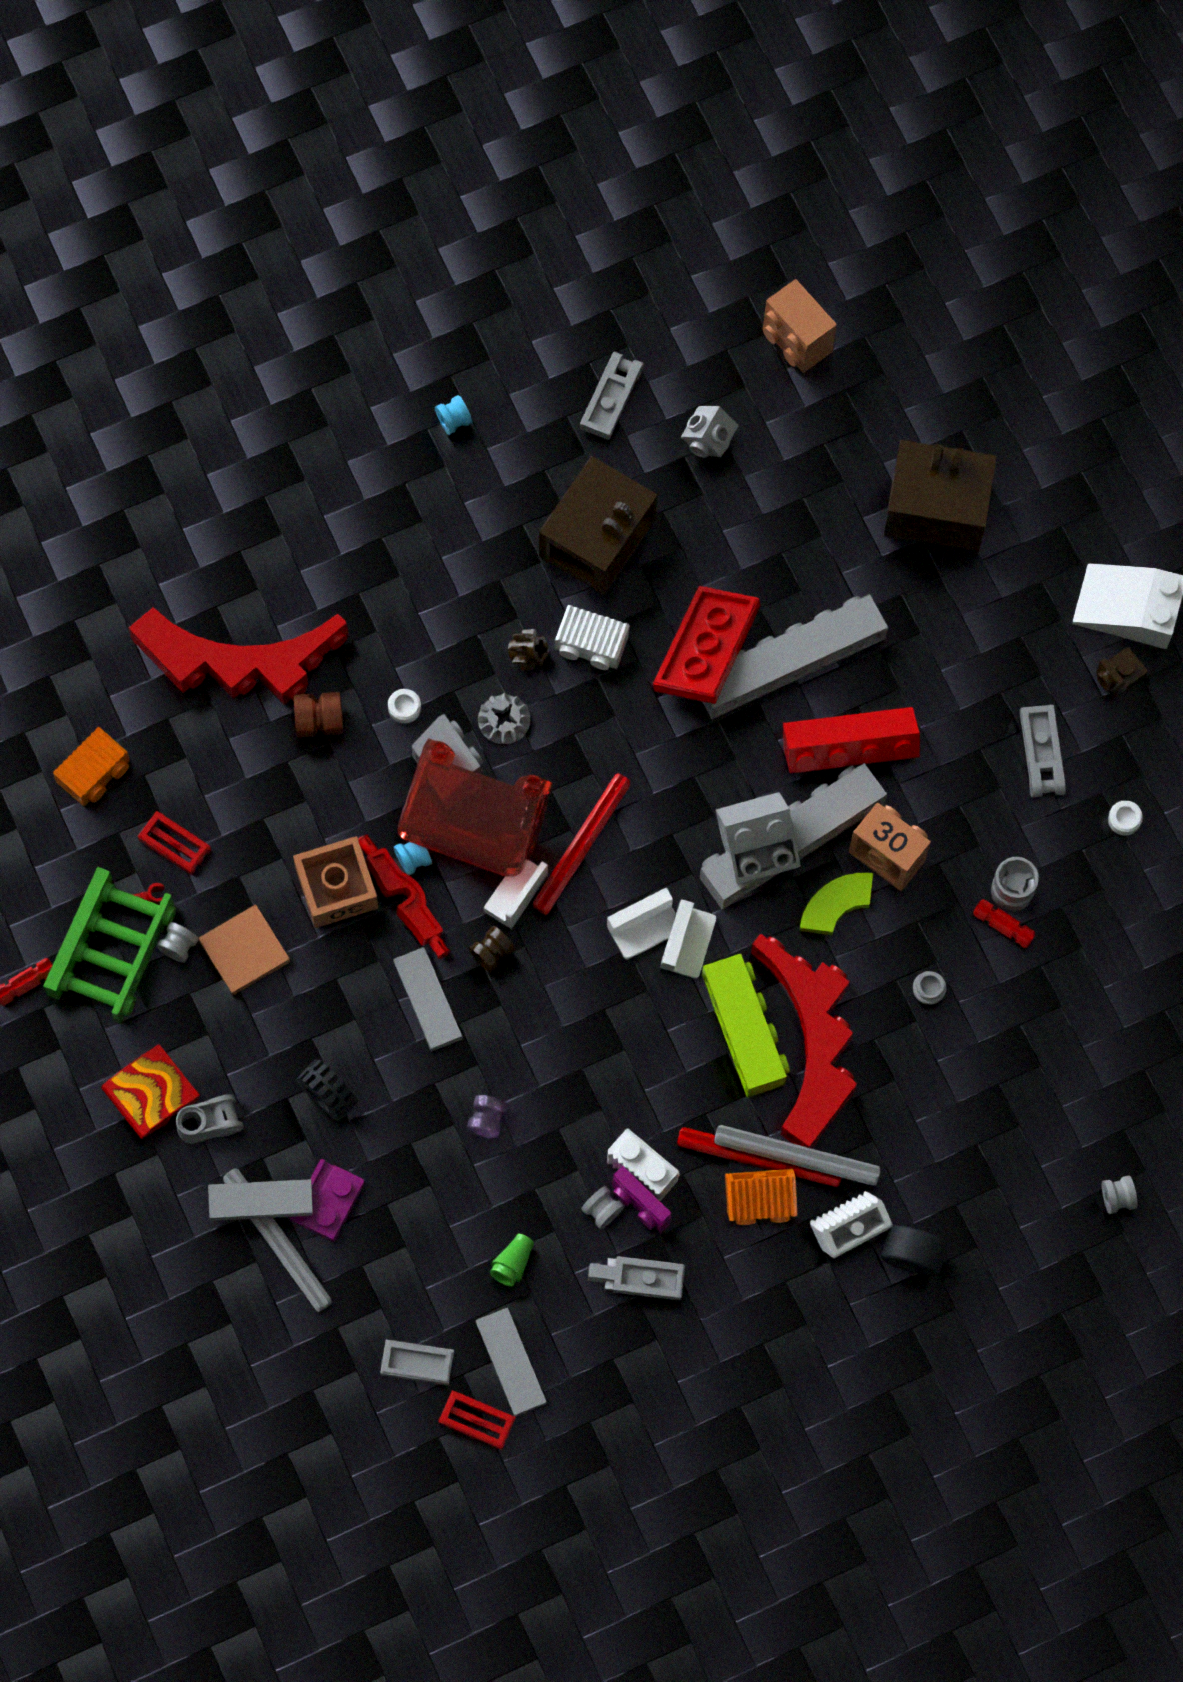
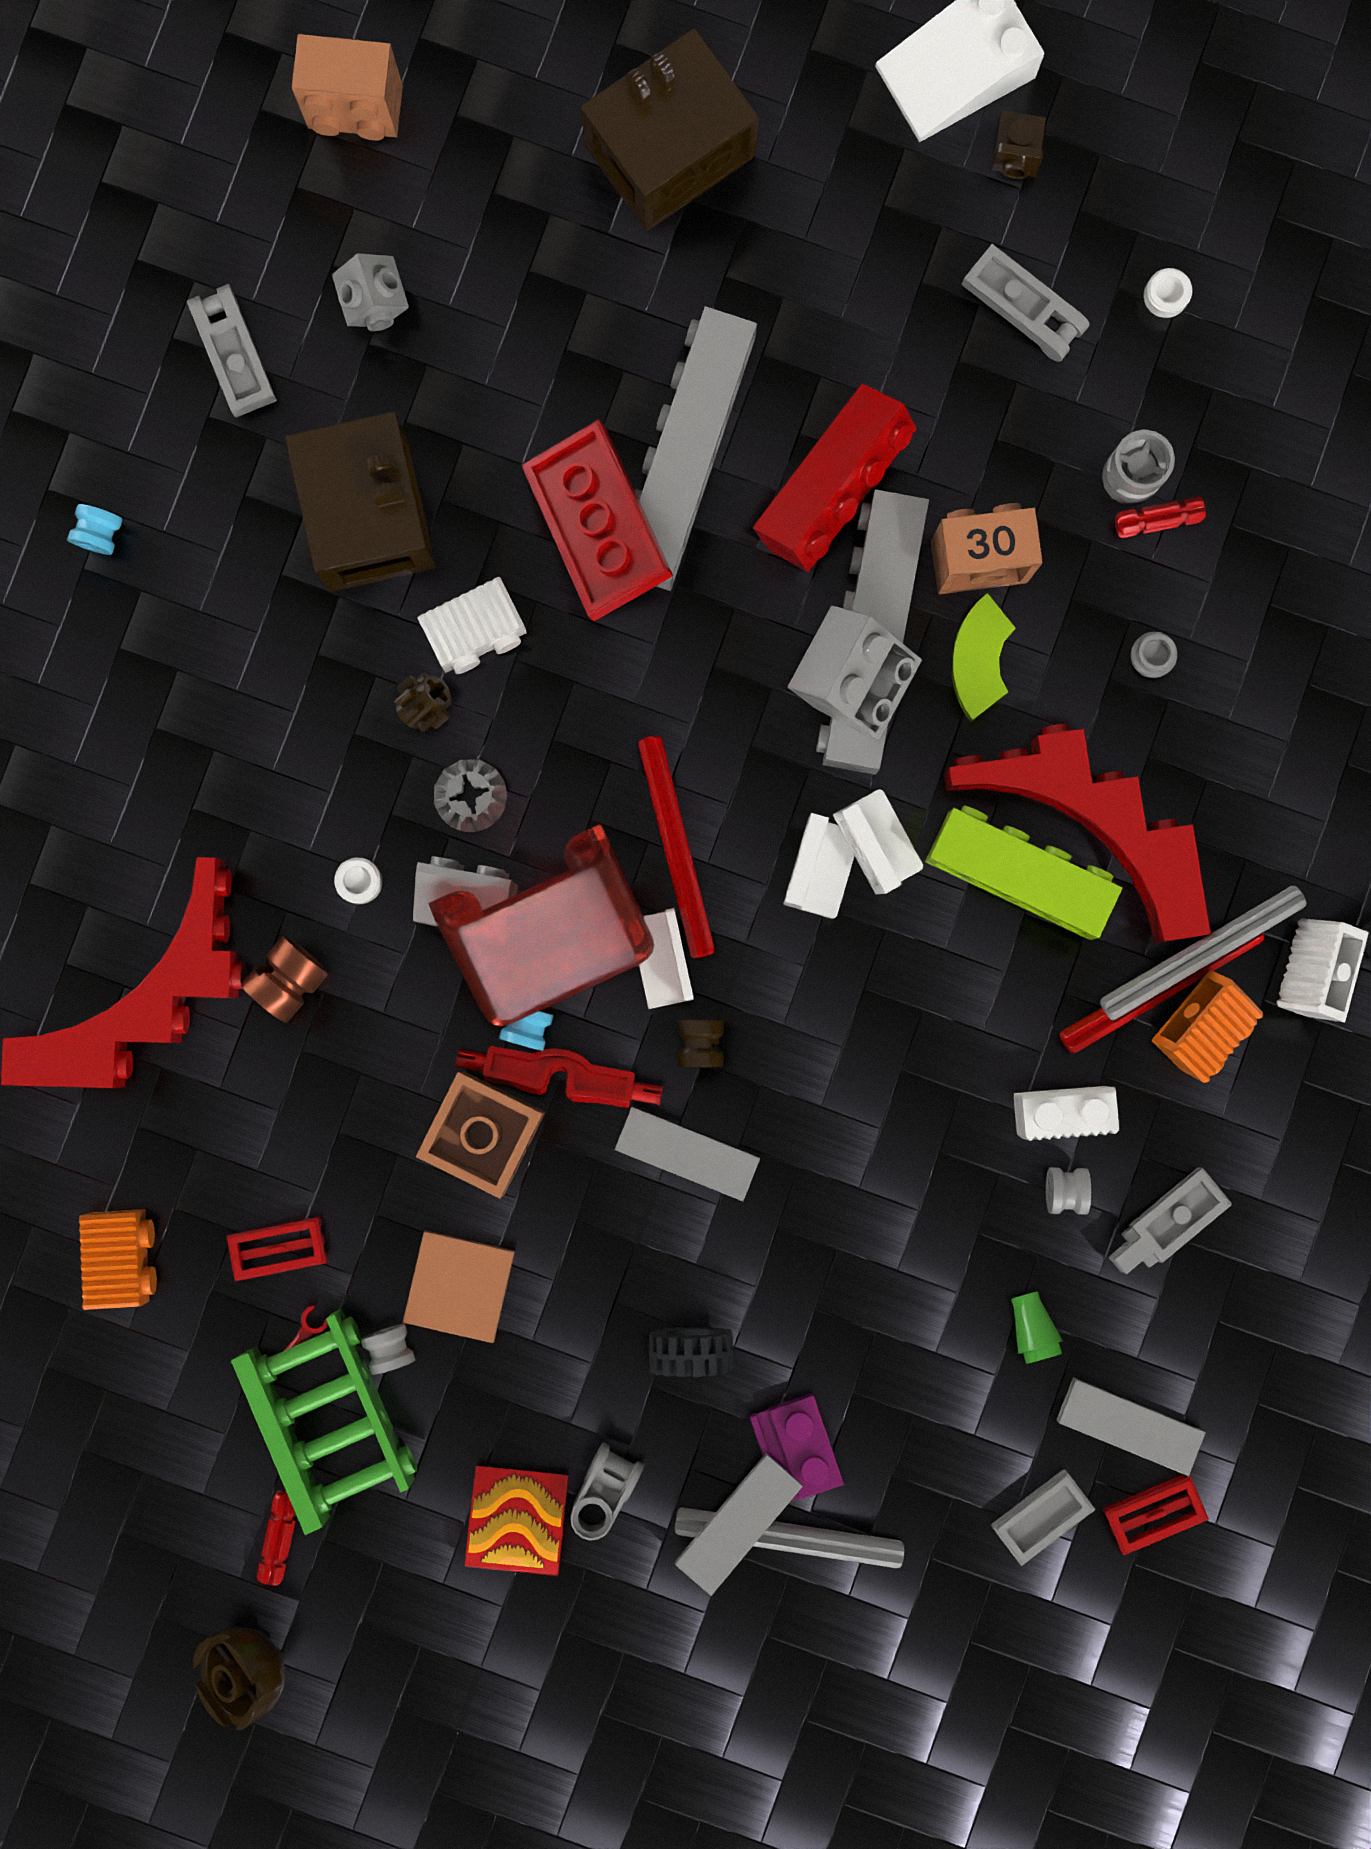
camera: 45 degrees left, 15 degrees up
clear purple wheel [466,1095,508,1138] -> none
magenta plate [612,1166,672,1233] -> none

